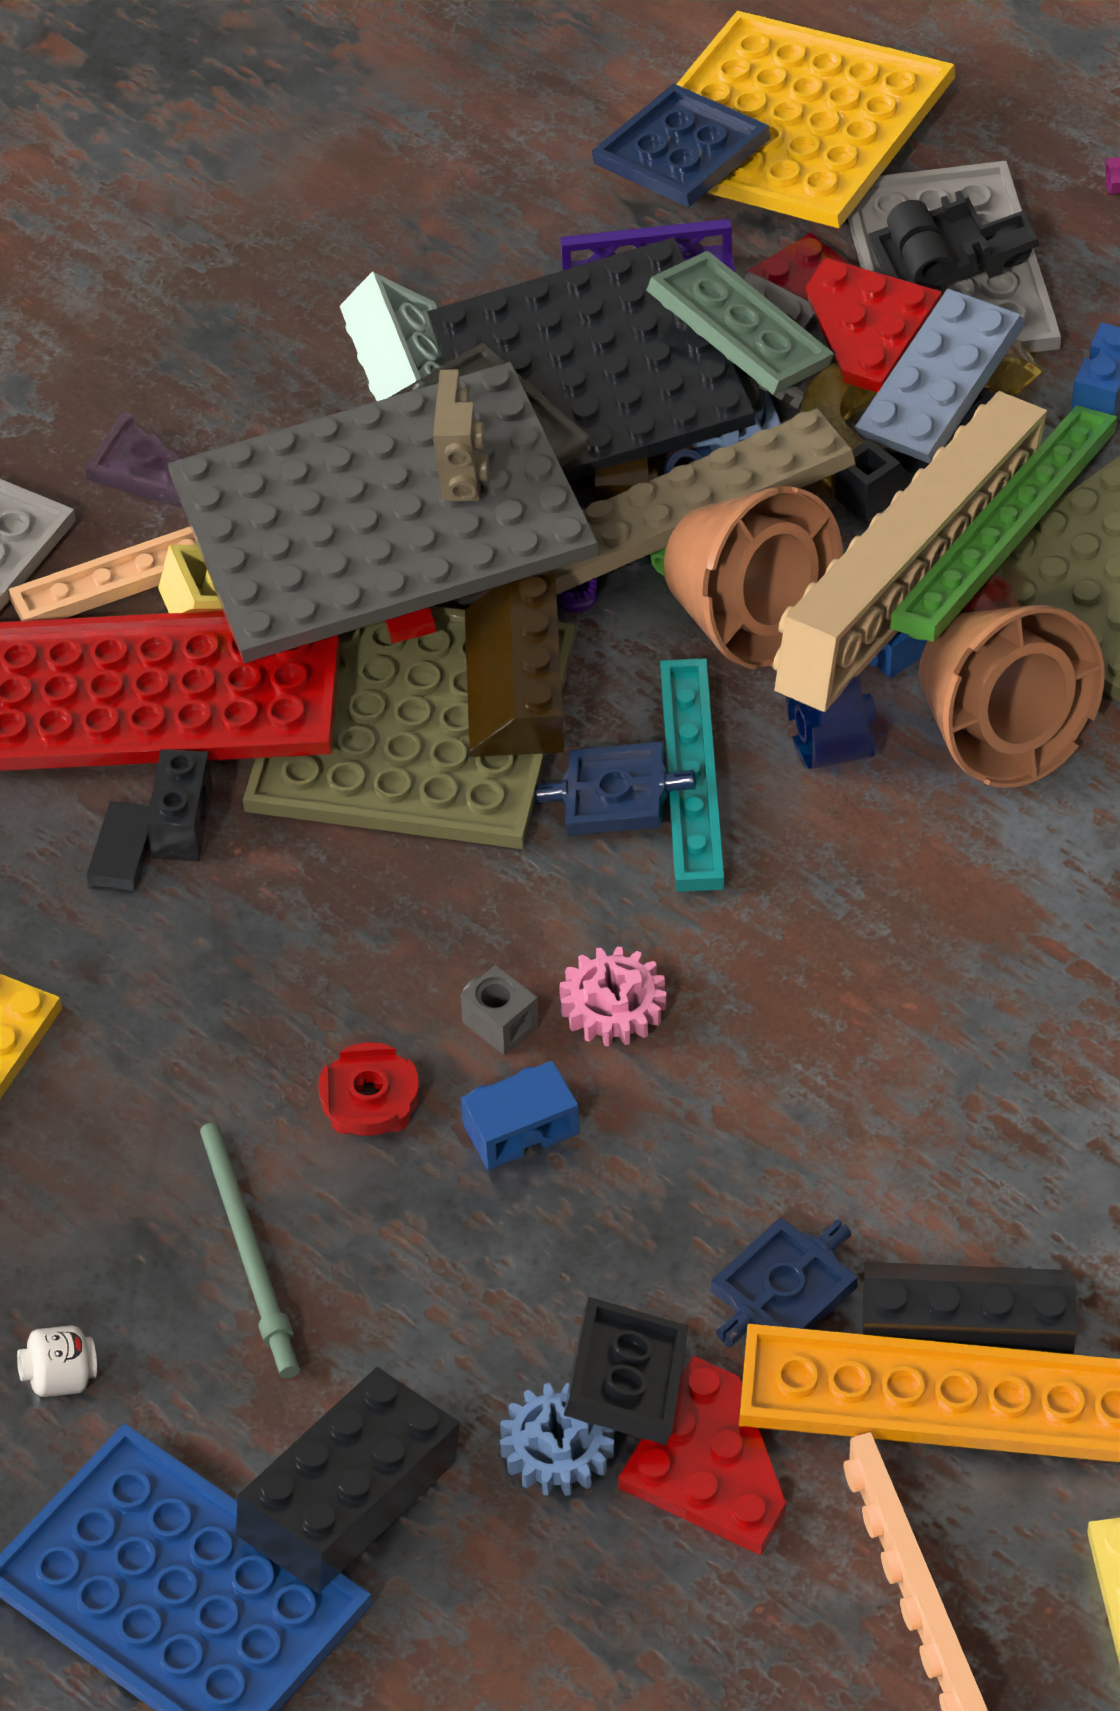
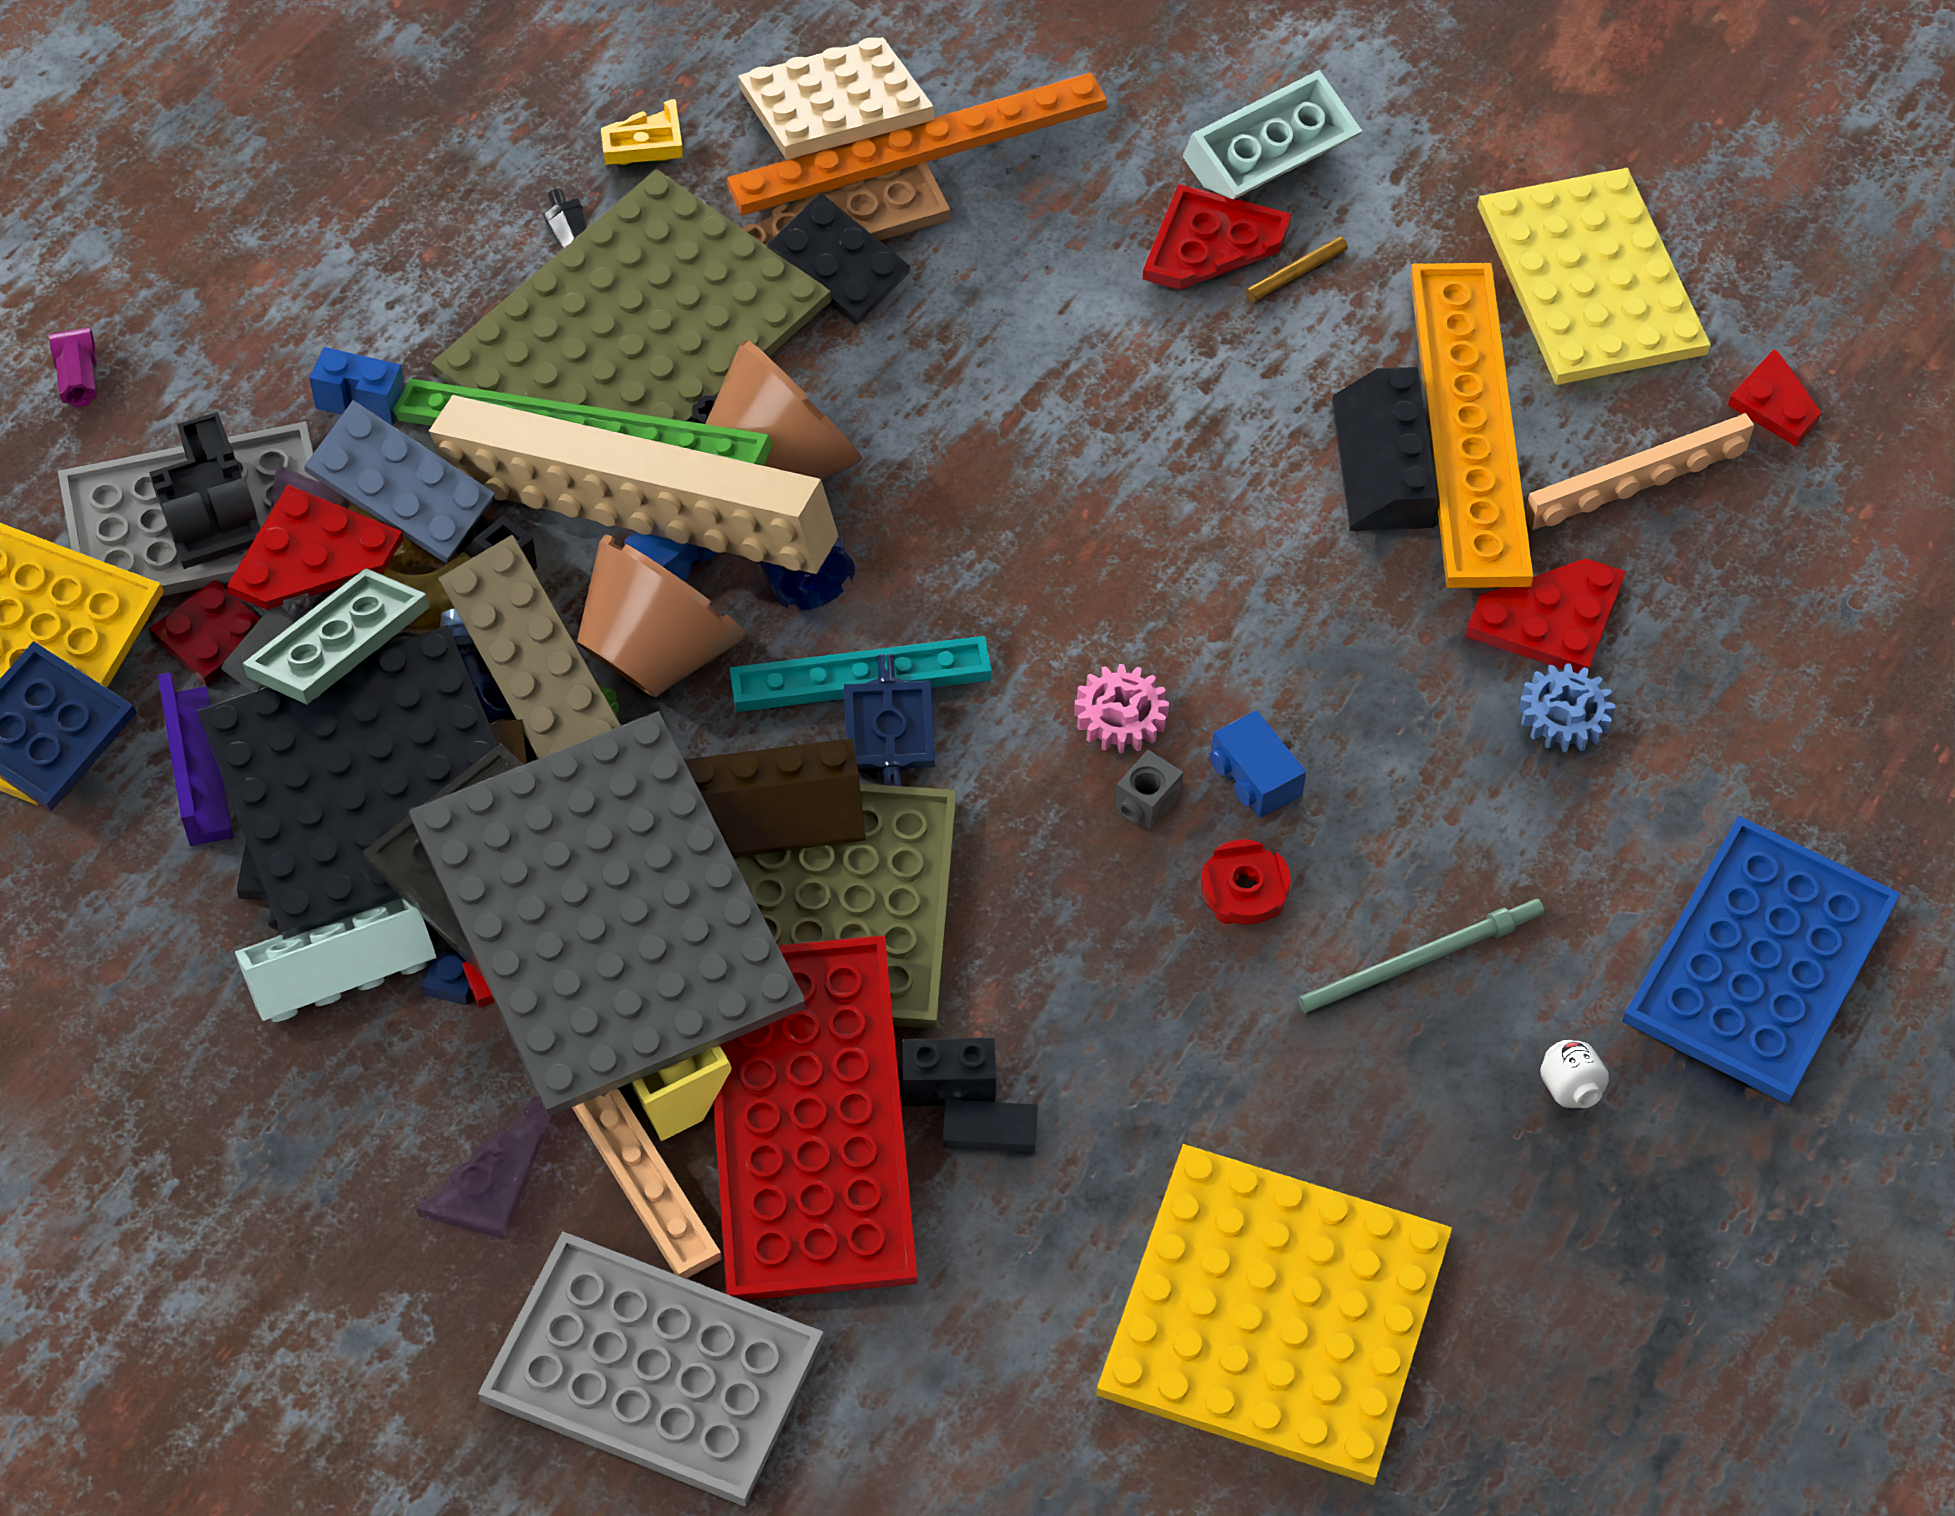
camera: 100 degrees left, 5 degrees up
black brick [236,1367,460,1593] -> none
dark tan plate [433,369,489,501] -> none
black plate [564,1297,689,1445] -> none
dark blue plate [711,1217,858,1347] -> none

